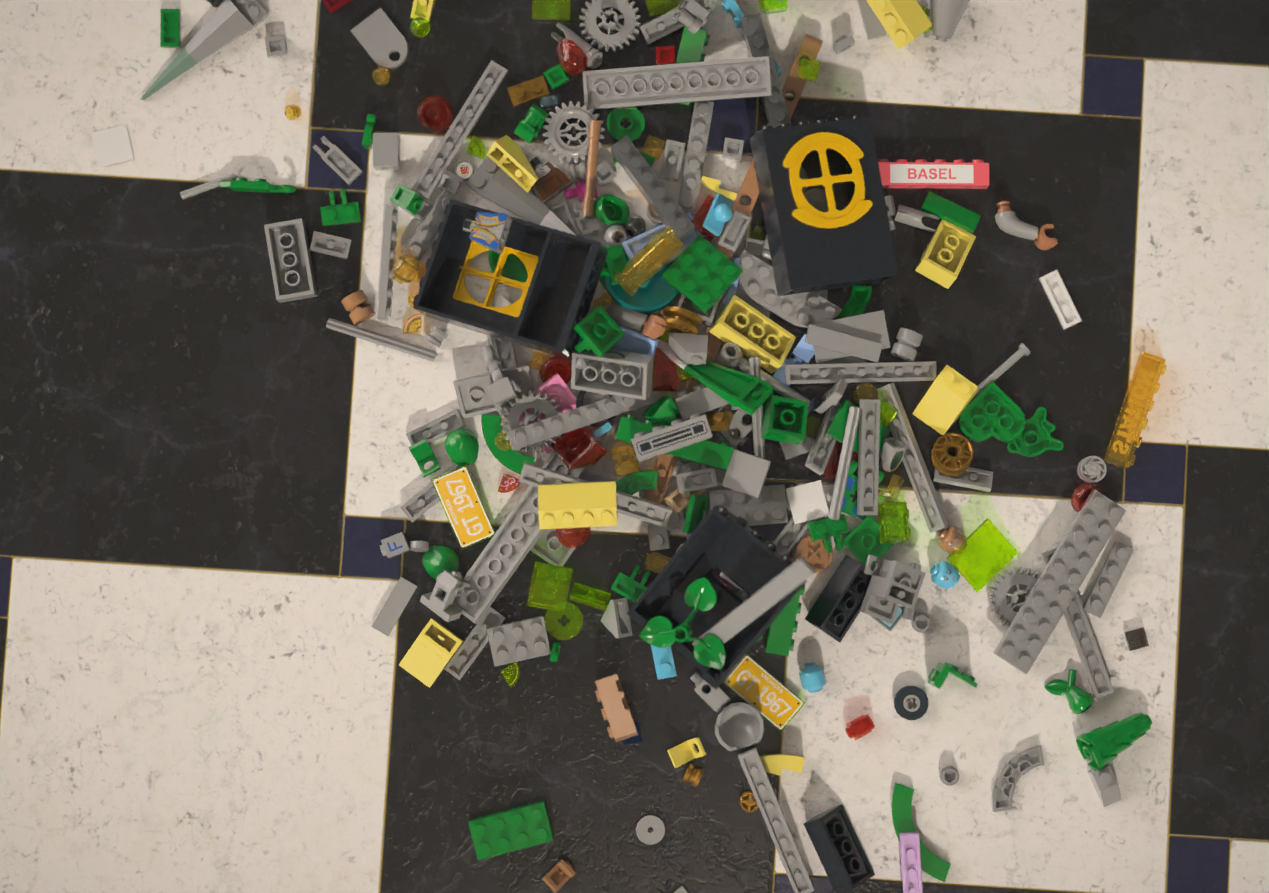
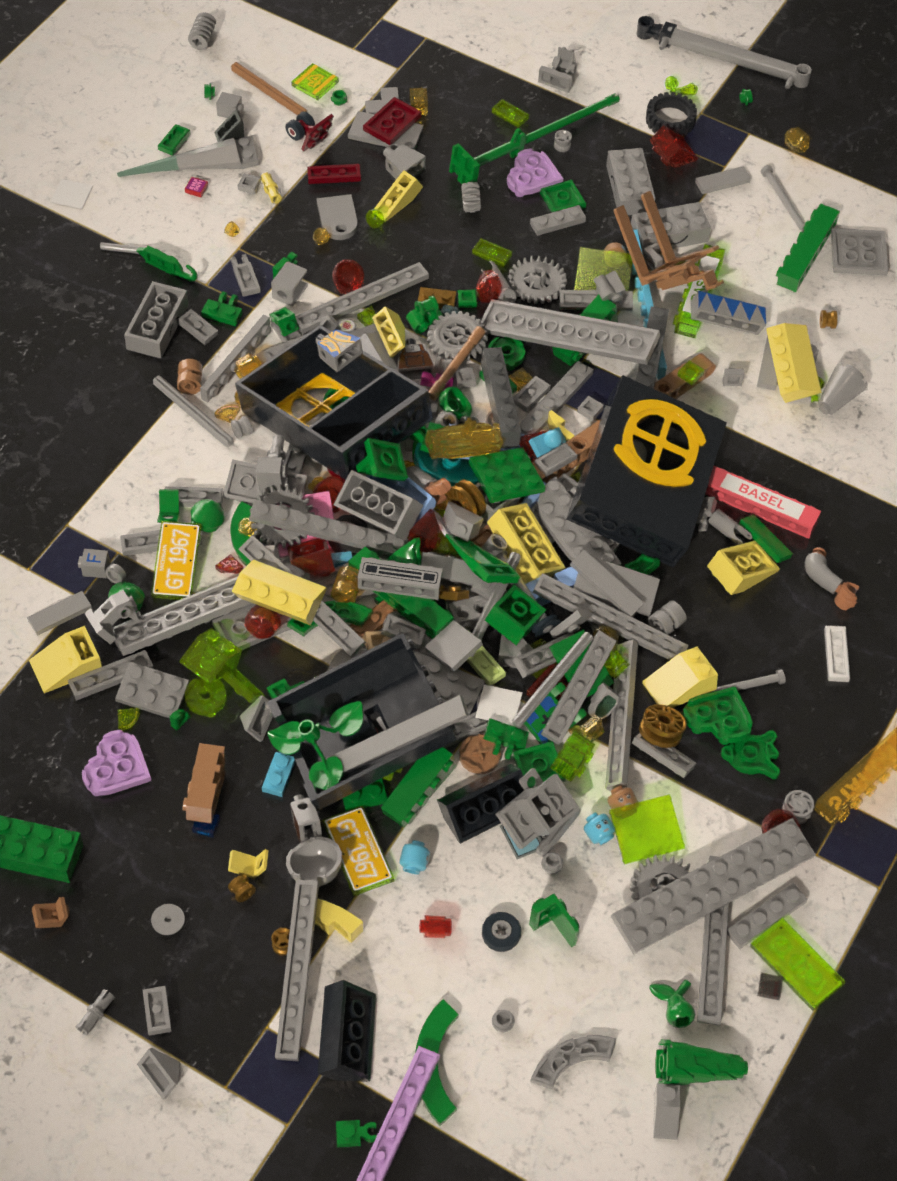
camera: 25 degrees right, 30 degrees down
none -> lavender plate [82,730,151,796]
none -> tile [185,177,208,197]
none -> light yellow pin [260,172,282,204]
none -> yellowish green plate [466,630,506,686]
none -> clear neon green tile [750,917,846,1011]

